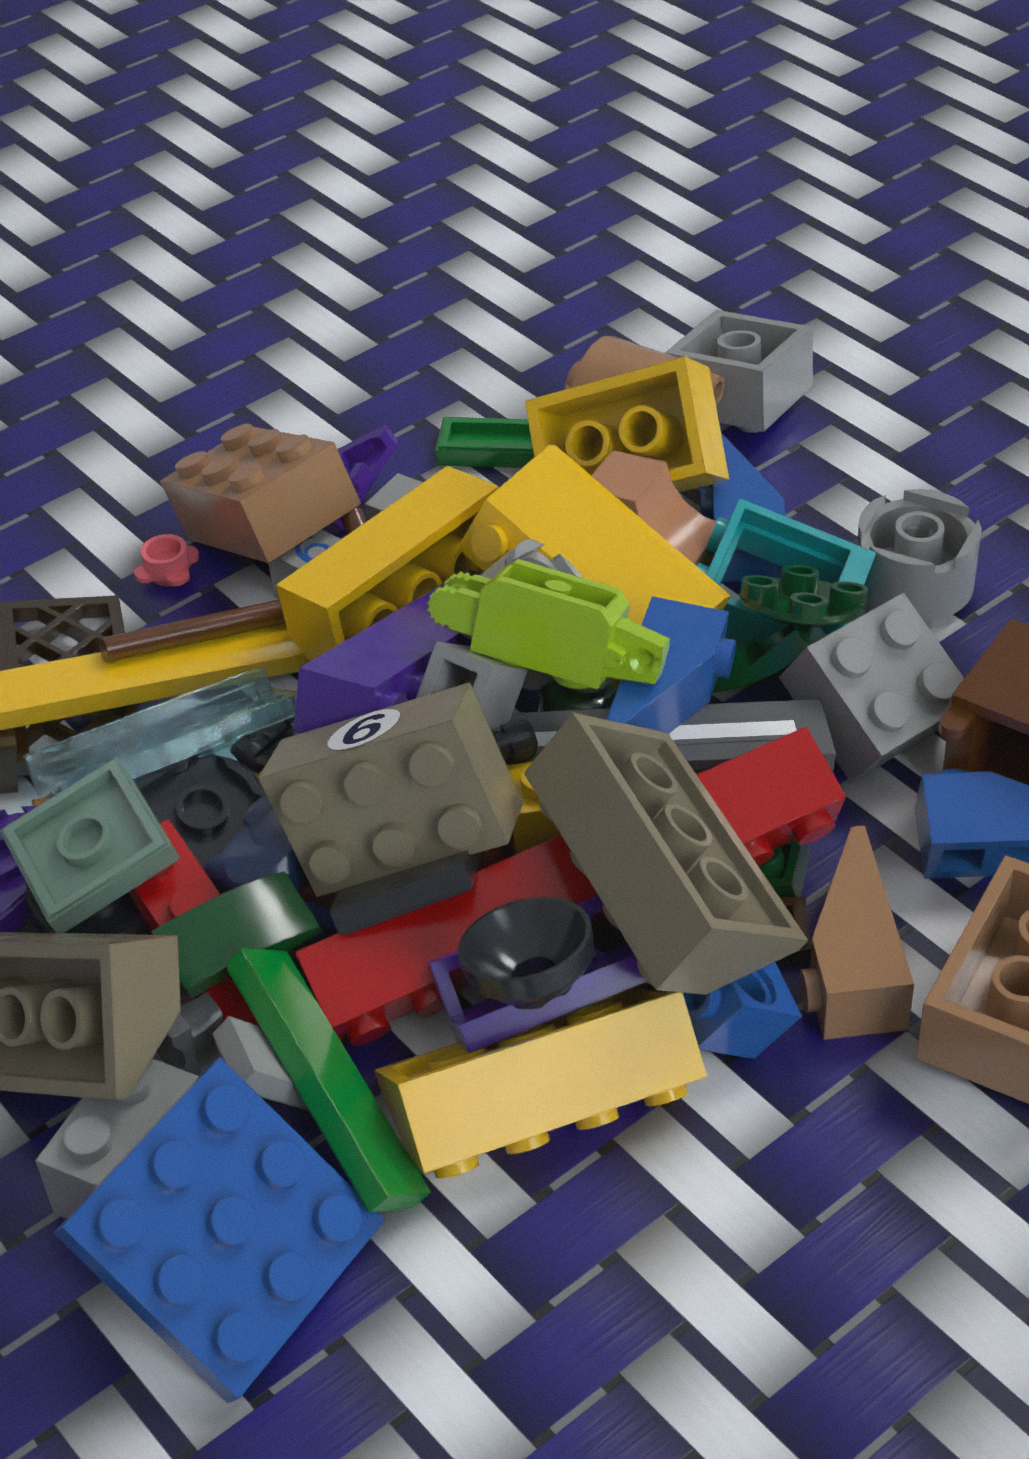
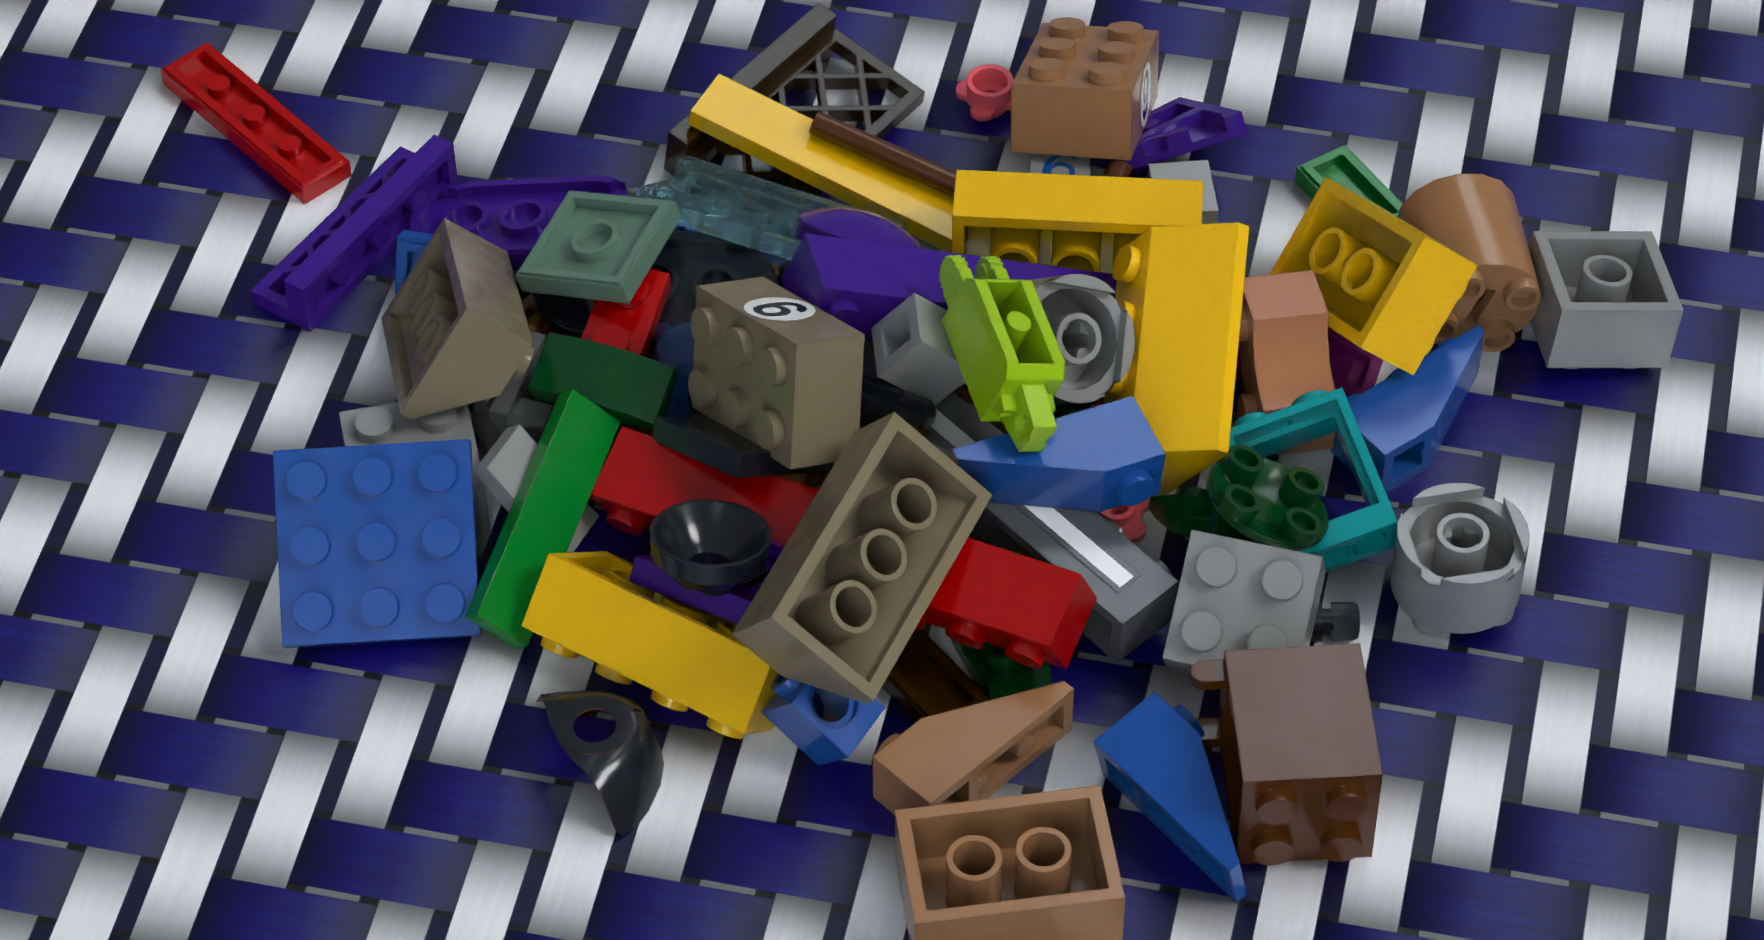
camera: 50 degrees right, 5 degrees up
none -> black piece [536,690,664,836]
none -> dark purple dish [795,207,919,248]

